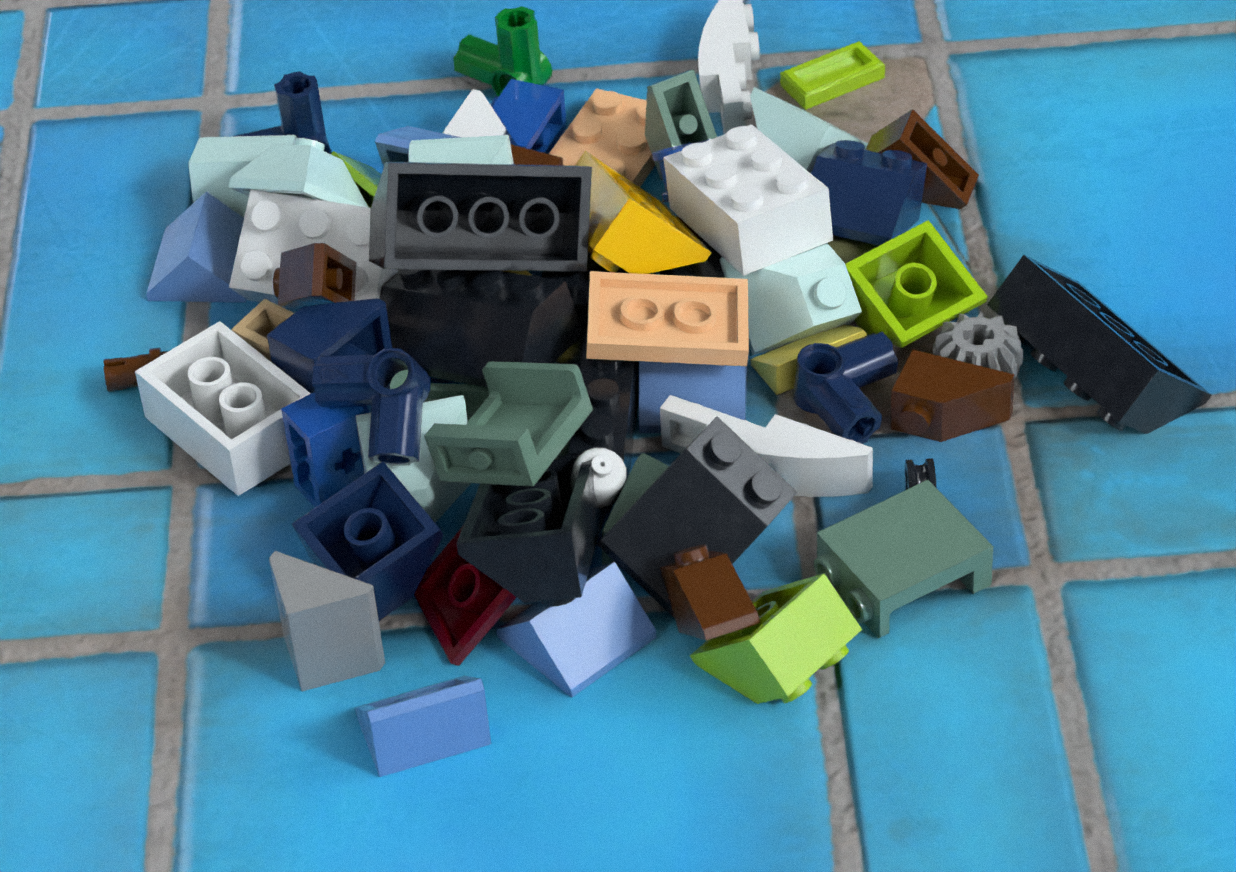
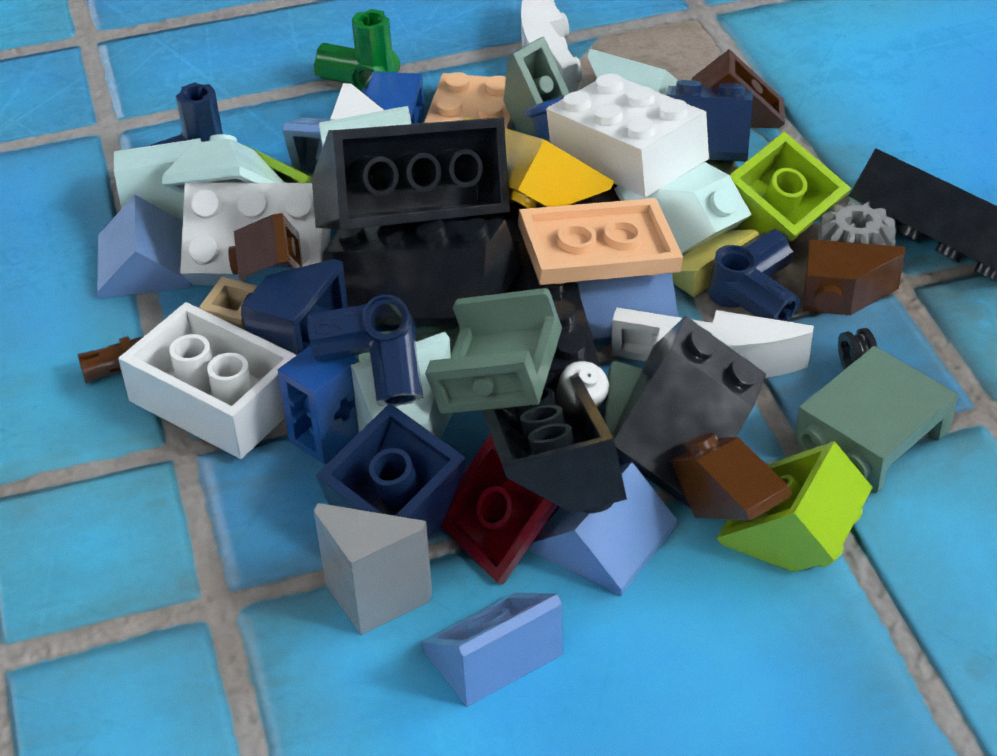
camera: 15 degrees left, 0 degrees up
lime tile [780,41,885,110] -> none

